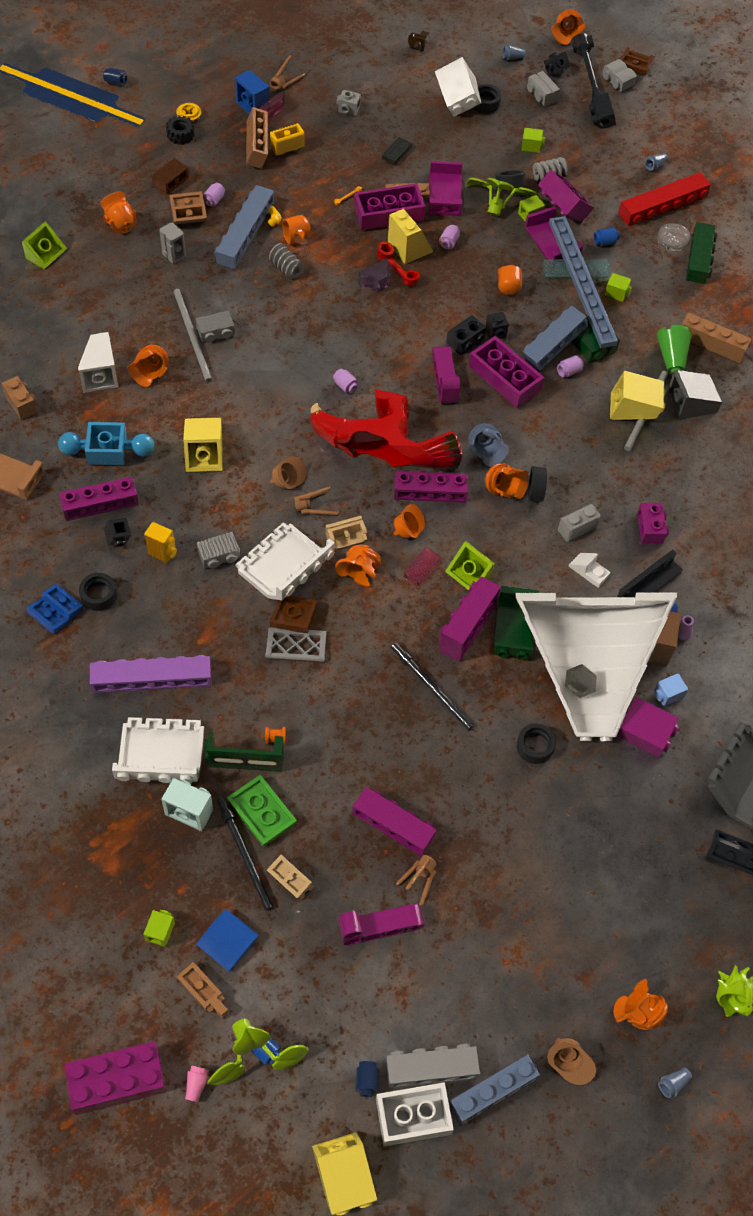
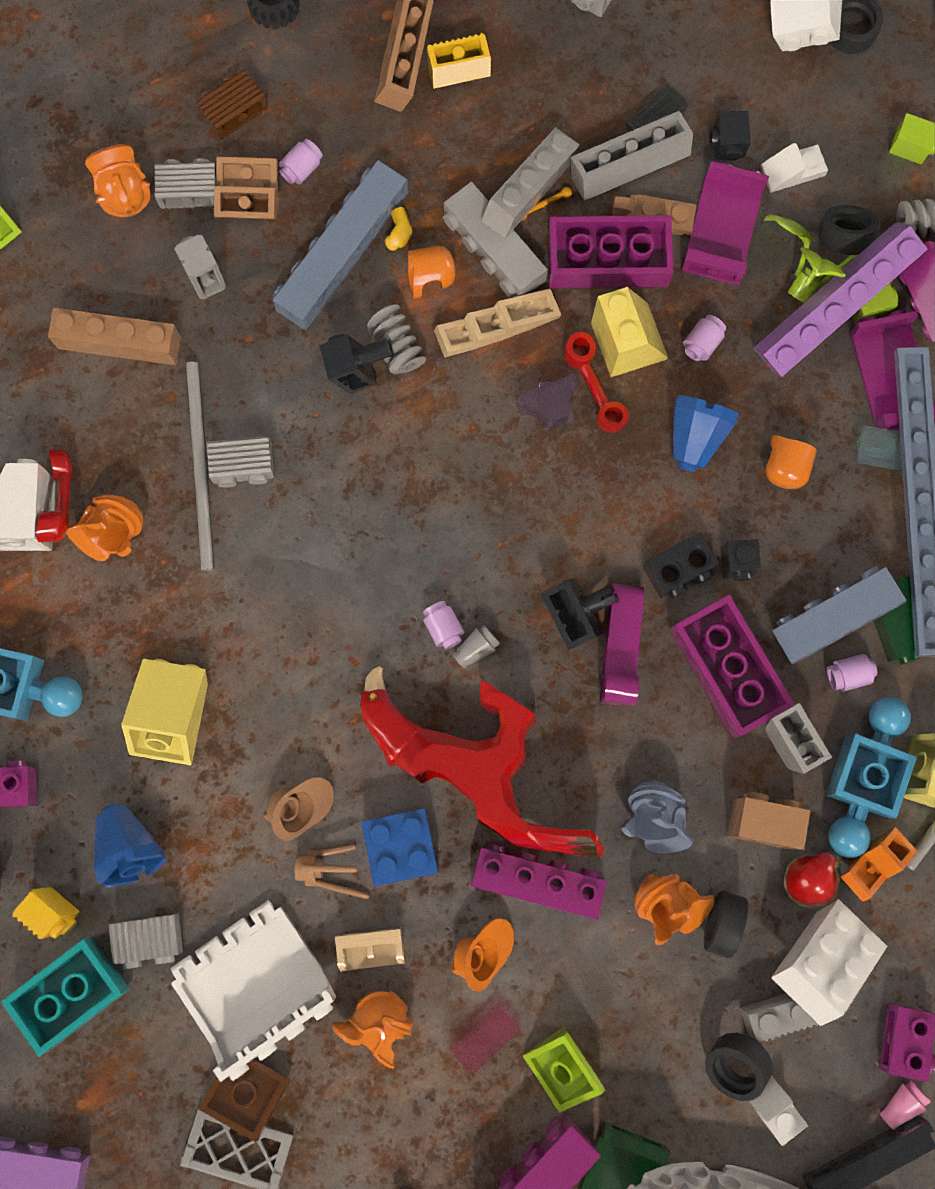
camera: 15 degrees right, 20 degrees up
none -> teal brick [1,937,130,1057]
none -> red piece [36,449,73,542]
none -> medium nougat brick [48,308,181,365]
none -> blue cone [94,803,167,888]
none -> light grey brick [154,158,217,209]
none -> black brick [319,334,394,394]
none -> blue brick [361,808,439,887]
none -> tan slope [434,289,561,357]
none -> light grey brick [443,182,548,297]
none -> light grey cone [453,624,500,669]
none -> light grey brick [481,127,579,238]
none -> black brick [540,578,619,651]
none -> light grey brick [571,111,693,201]
none -> blue cone [673,395,739,473]
none -> black tyre [705,1032,773,1101]
none -> black brick [710,111,750,161]
none -> medium nougat brick [727,792,811,850]
none -> medium lavender brick [753,222,928,377]
none -> white slope [760,143,828,193]
none -> light grey torso [765,703,832,774]
none -> white brick [771,899,887,1026]
none -> red piece [783,850,843,909]
none -> dark azure brick [825,697,917,858]
none -> orange brick [841,827,918,902]
none -> bright pink cone [880,1080,931,1130]

